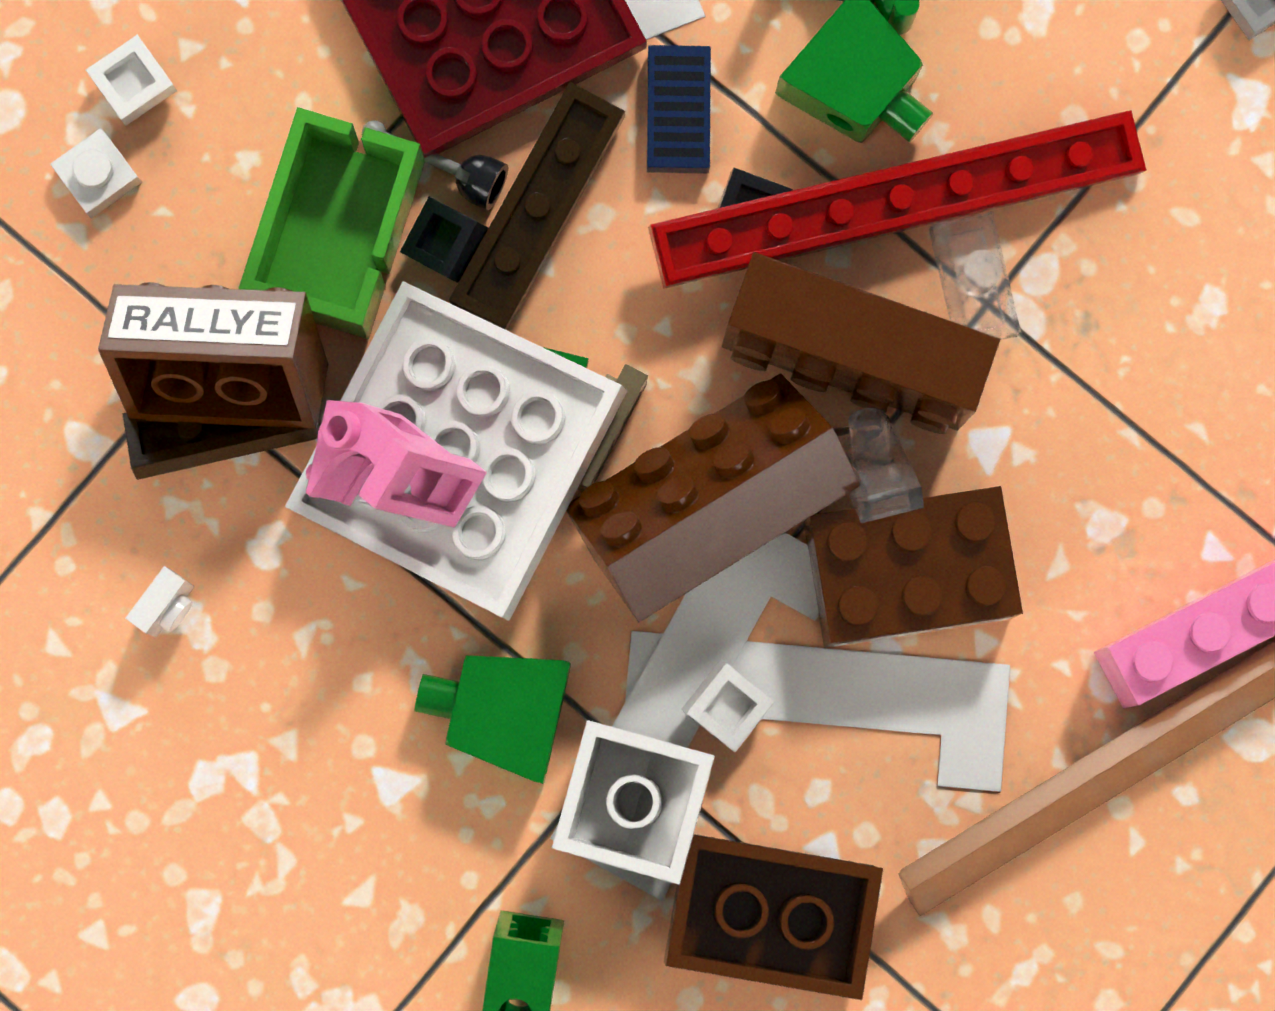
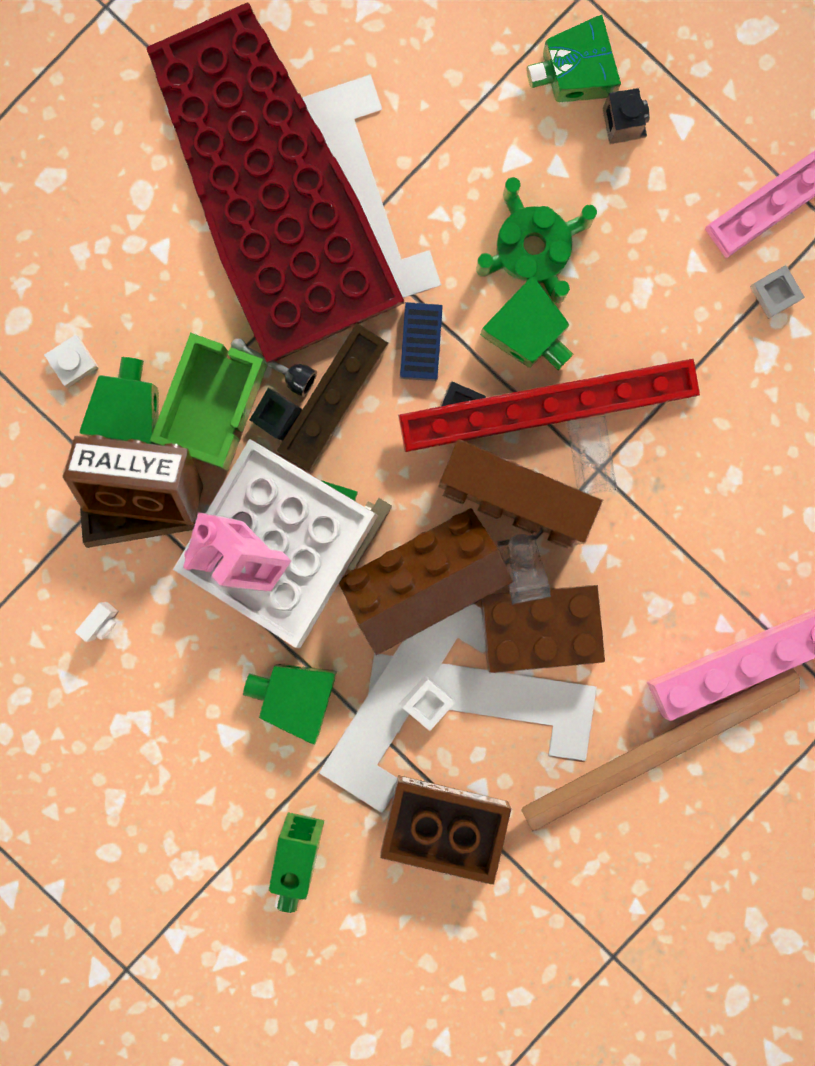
camera: 15 degrees right, 5 degrees up
white plate [86,34,177,126] -> none
white slope [552,720,715,884] -> none
none -> green torso [79,357,159,445]

